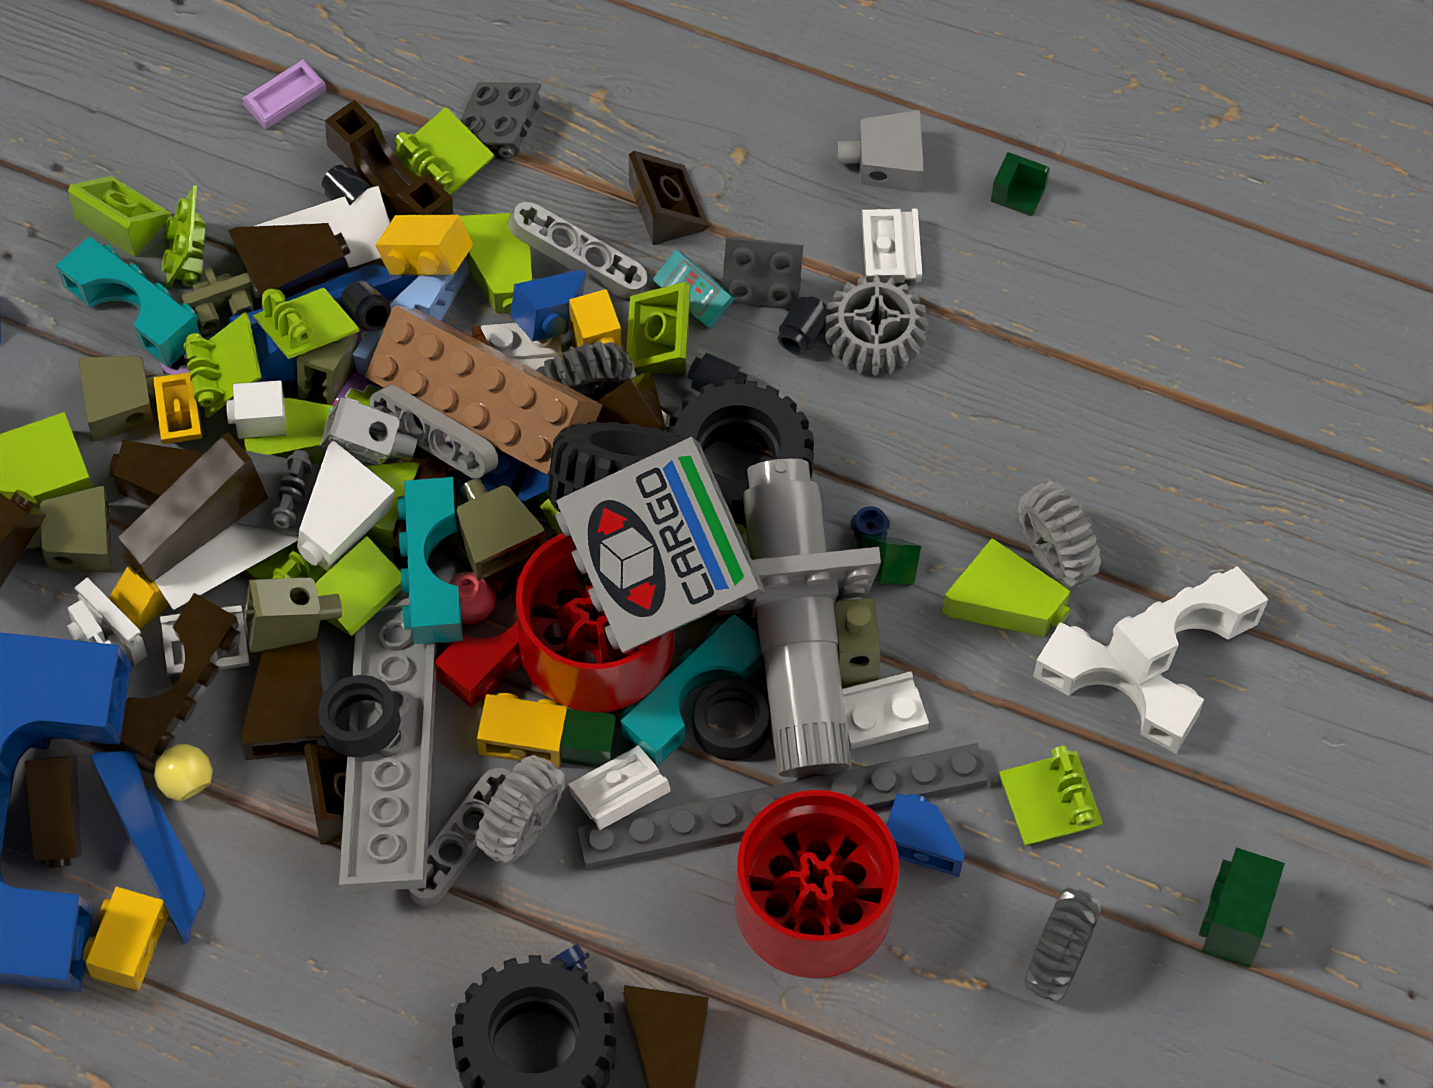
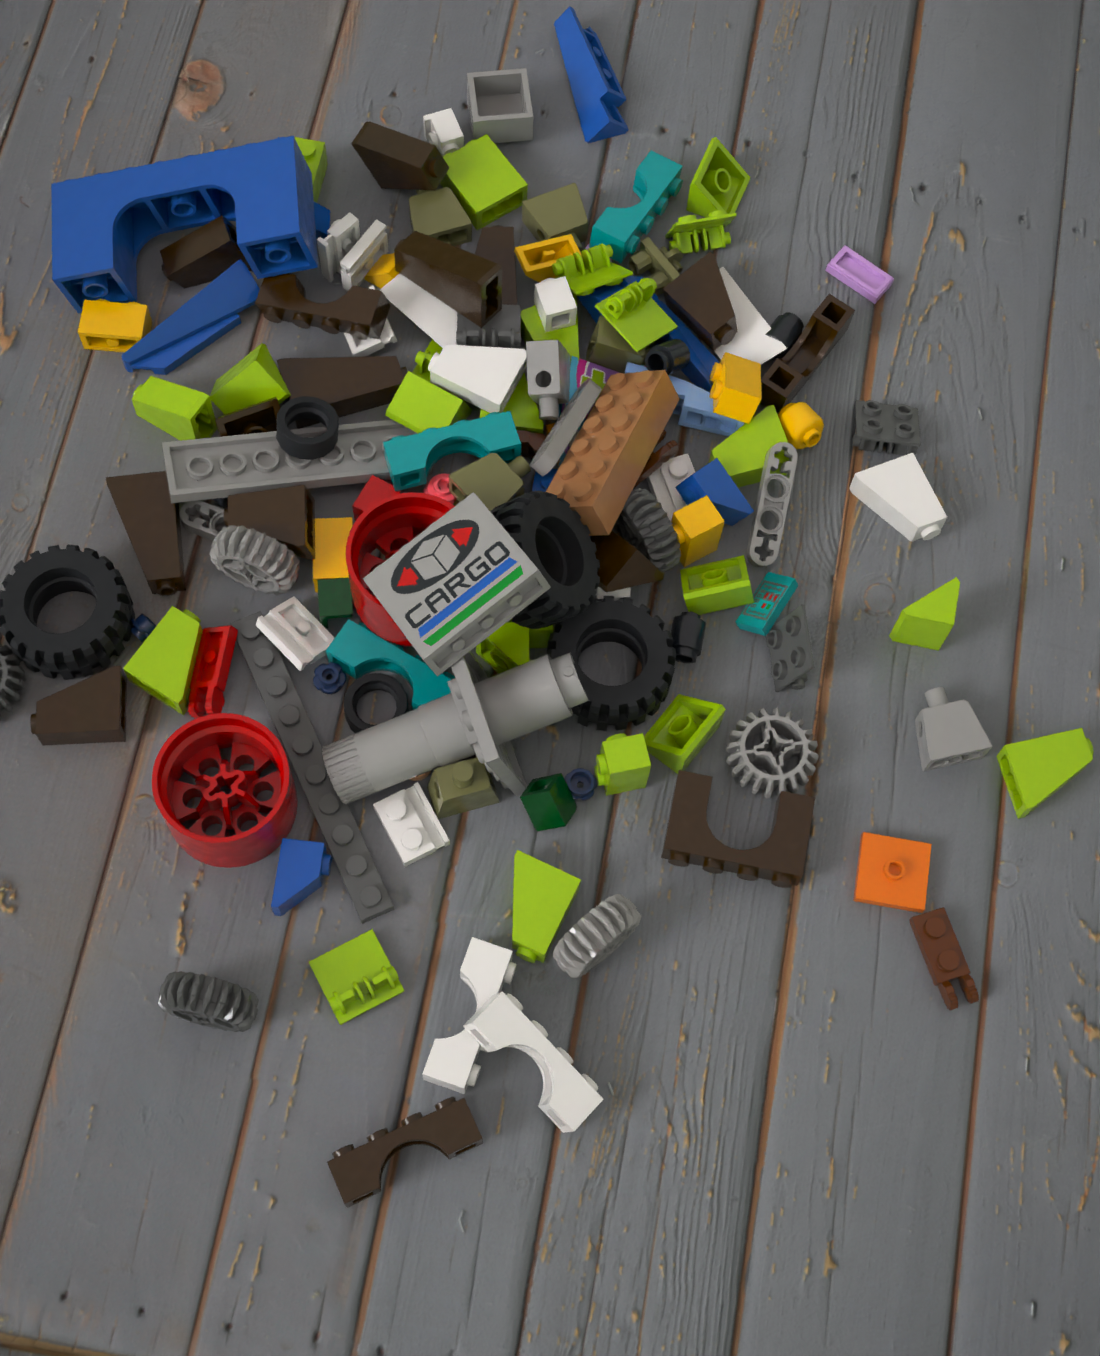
camera: 75 degrees right, 5 degrees up
light yellow piece [154,744,213,802] -> none
olive torso [244,577,342,653] -> none
lime hinge [393,107,495,195] -> none
dark brown slope [629,151,709,245] -> none
black brick [777,296,830,355] -> none
white plate [862,209,922,283] -> none
dark green panel [991,152,1050,216] -> none
dark green brick [1198,847,1285,968] -> none
none -> dark brown slope [106,471,186,596]
none -> lime slope [123,606,203,716]
none -> lime slope [131,376,217,441]
none -> red hinge [187,625,238,718]
none -> lime slope [210,343,291,415]
none -> dark brown slope [224,485,315,560]
none -> dark blue plate [313,662,346,694]
none -> dark brown arch [327,1097,483,1208]
none -> lime brick [594,733,651,796]
none -> lime slope [644,694,726,774]
none -> dark brown arch [661,770,815,888]
none -> yellow head [778,402,824,449]
none -> white slope [849,453,947,542]
none -> orange plate [853,832,932,913]
none -> lime slope [889,577,960,651]
none -> reddish brown hinge [909,907,979,1010]
none -> lime slope [996,728,1094,819]

